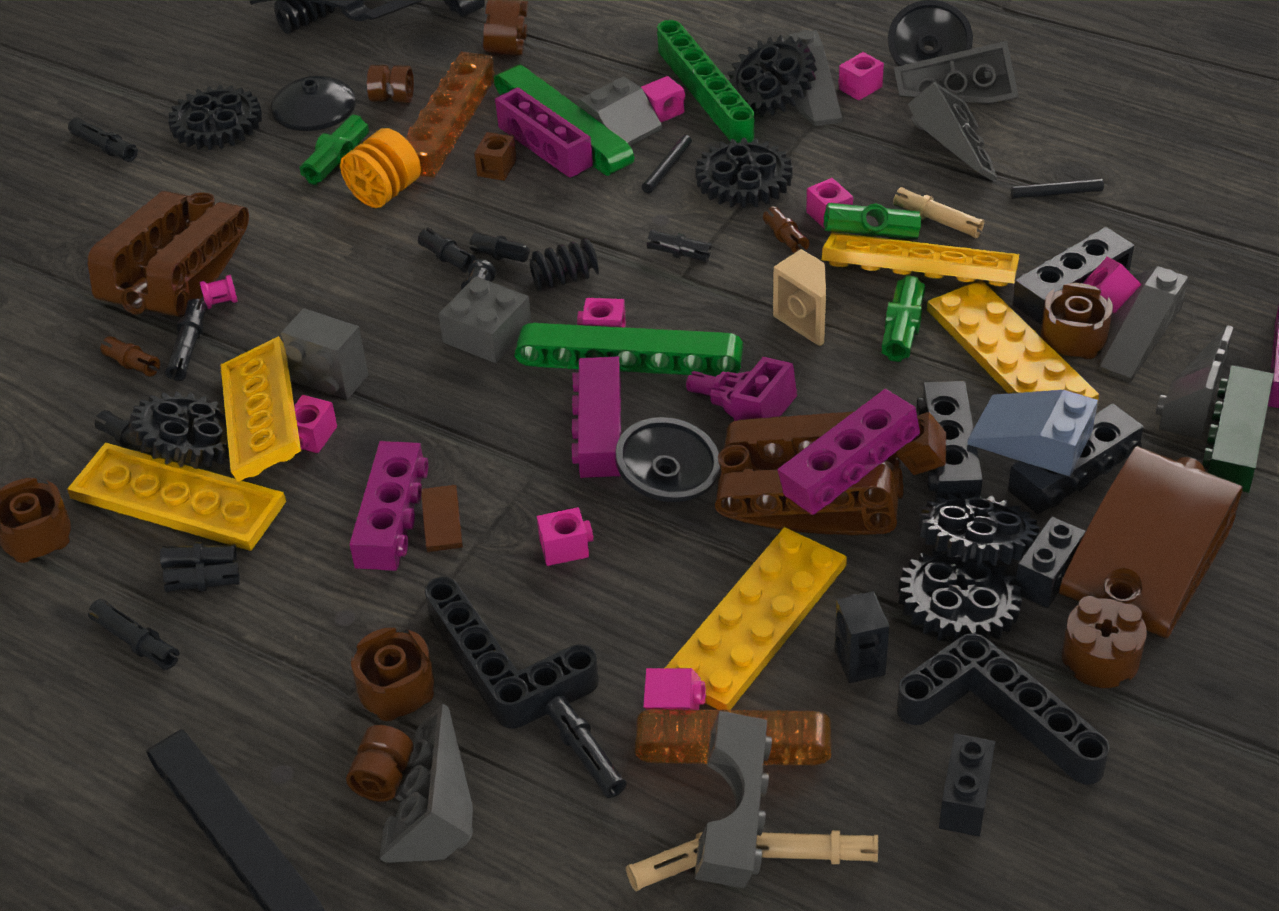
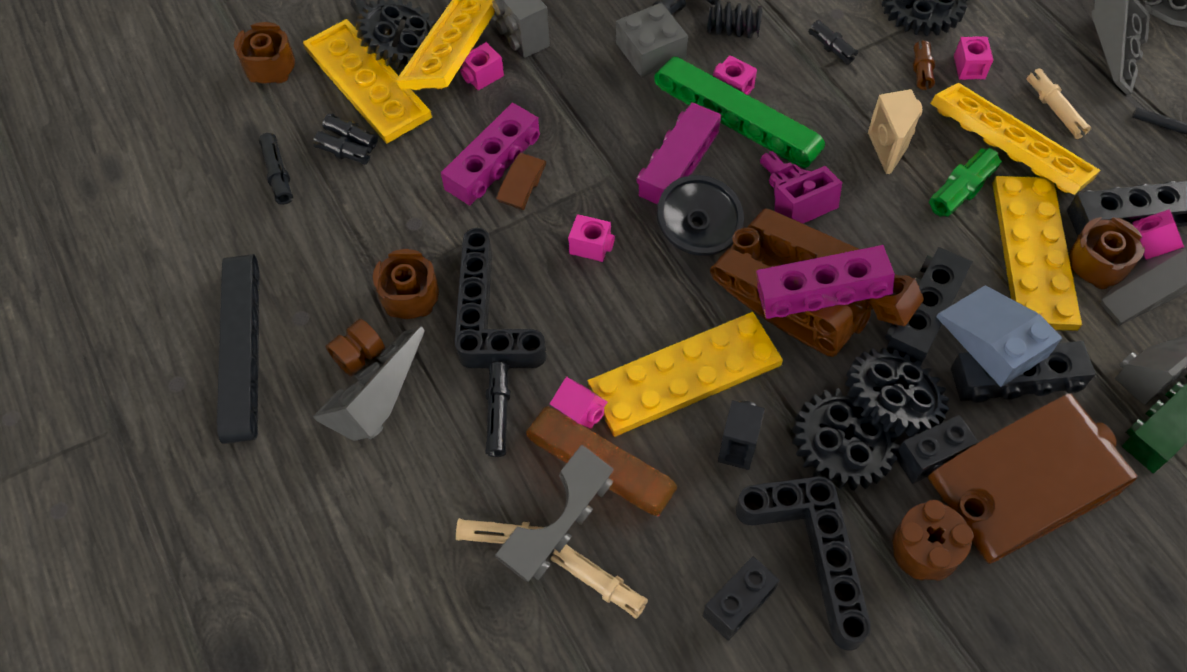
camera: 30 degrees right, 15 degrees up
green piece [823,203,921,240] -> none

